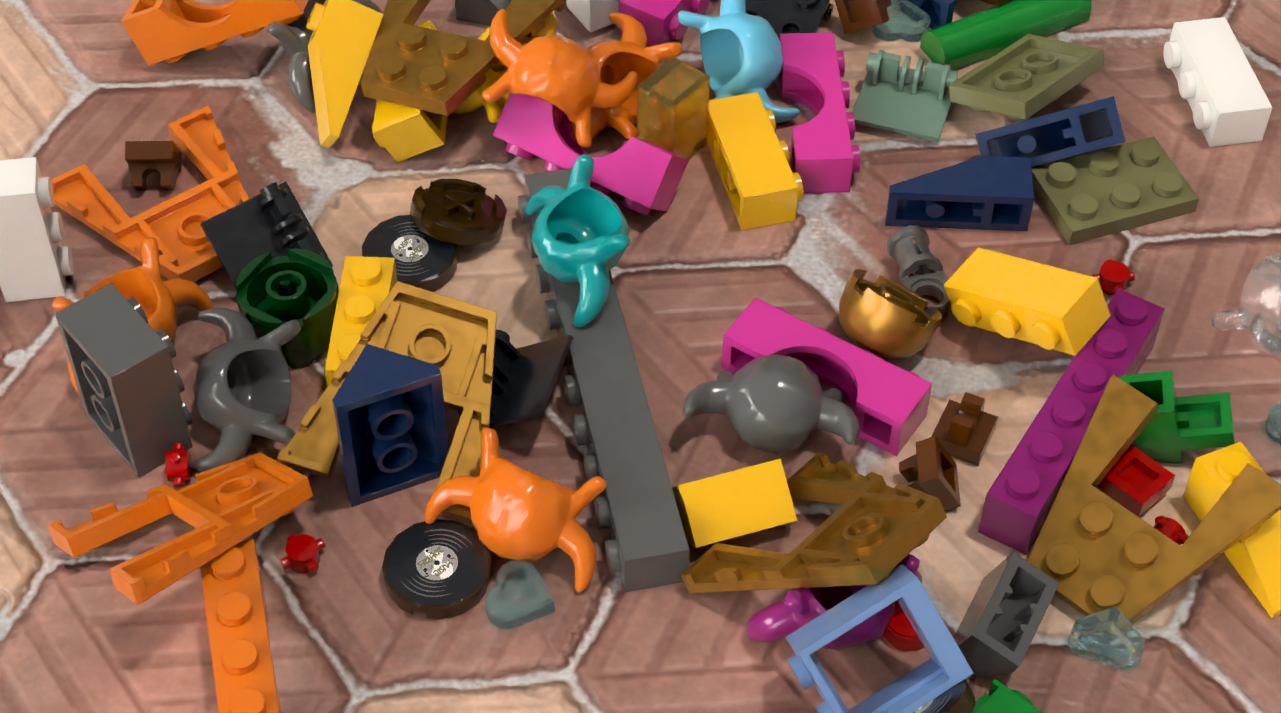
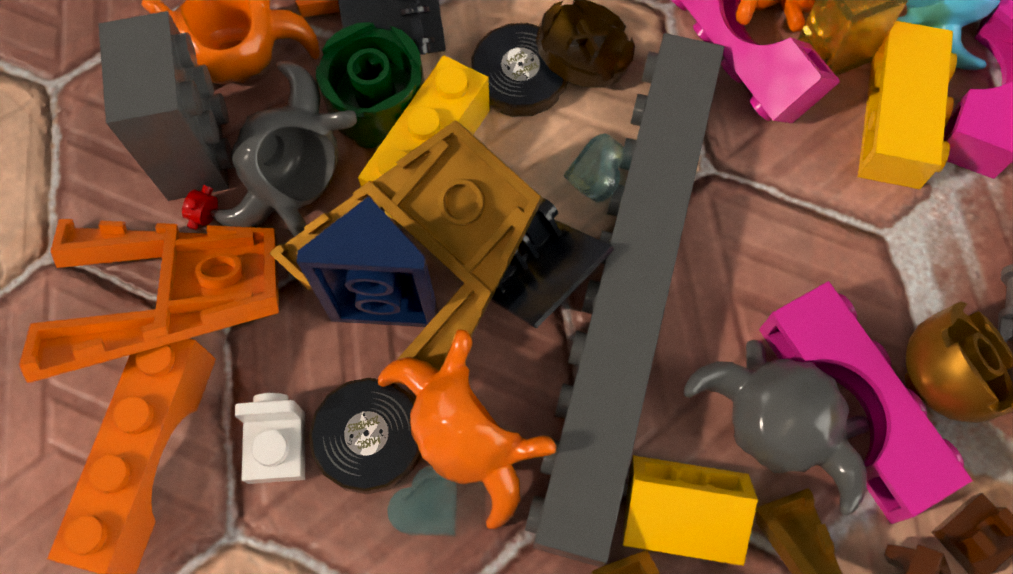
camera: 30 degrees right, 20 degrees up
red piece [280,534,325,573] -> none
teal piece [525,154,630,328] -> none
none -> white bracket [235,393,305,484]
none -> clear light blue tile [564,133,624,203]

